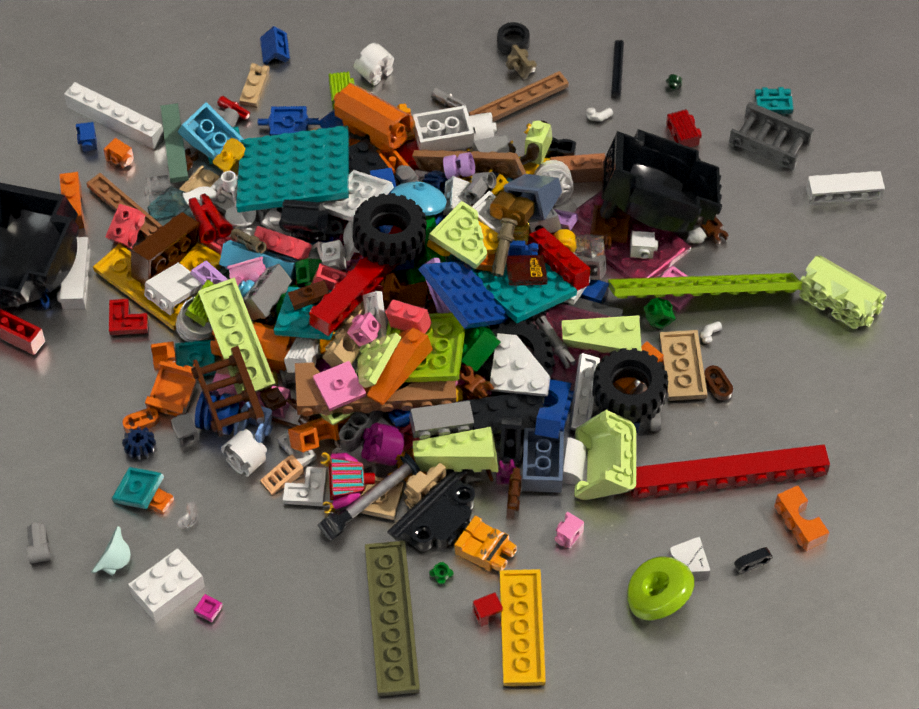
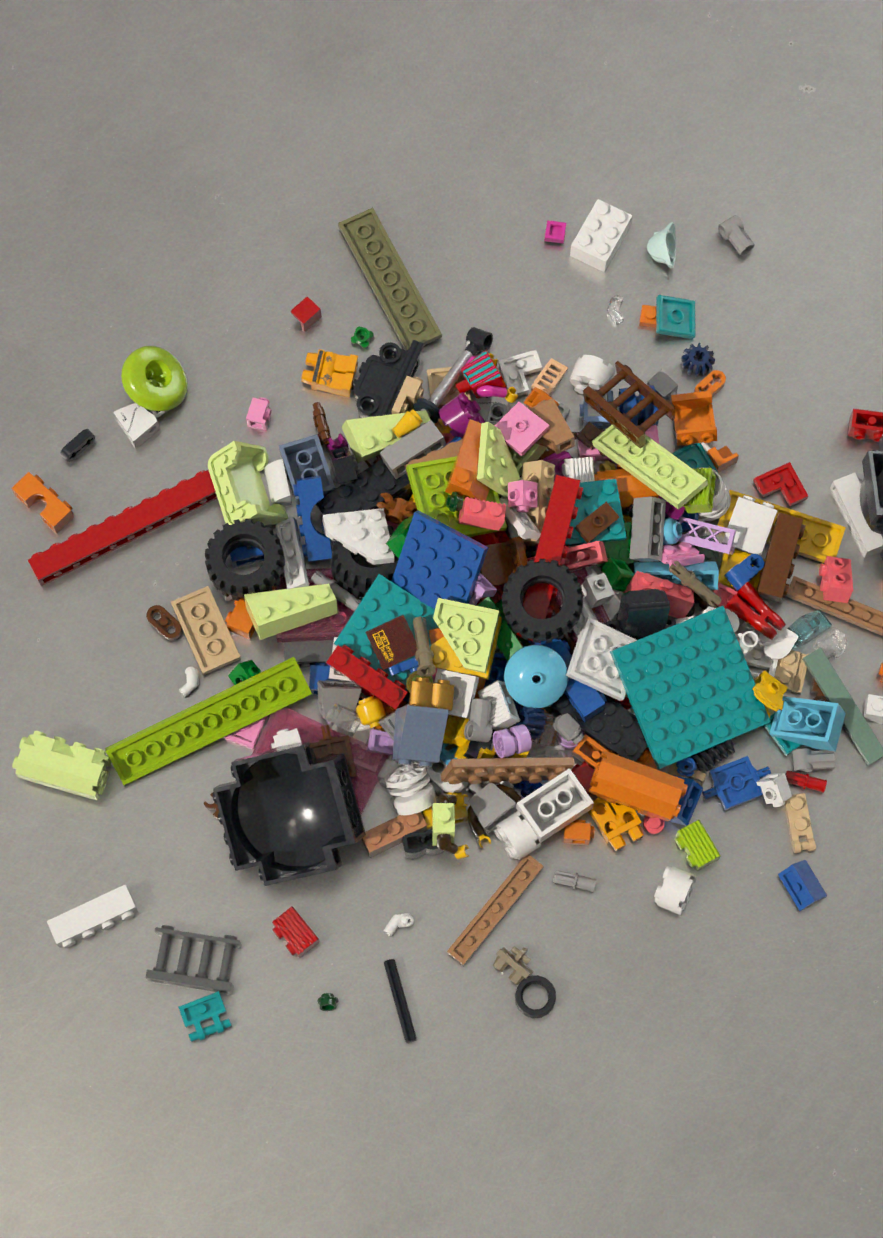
camera: 160 degrees right, 15 degrees up
yellow plate [500,569,546,686] -> none
none -> yellow cone [392,409,423,438]
none -> dark green plate [446,492,463,512]
none -> blue piece [724,554,764,591]
none -> white brick [756,773,792,807]

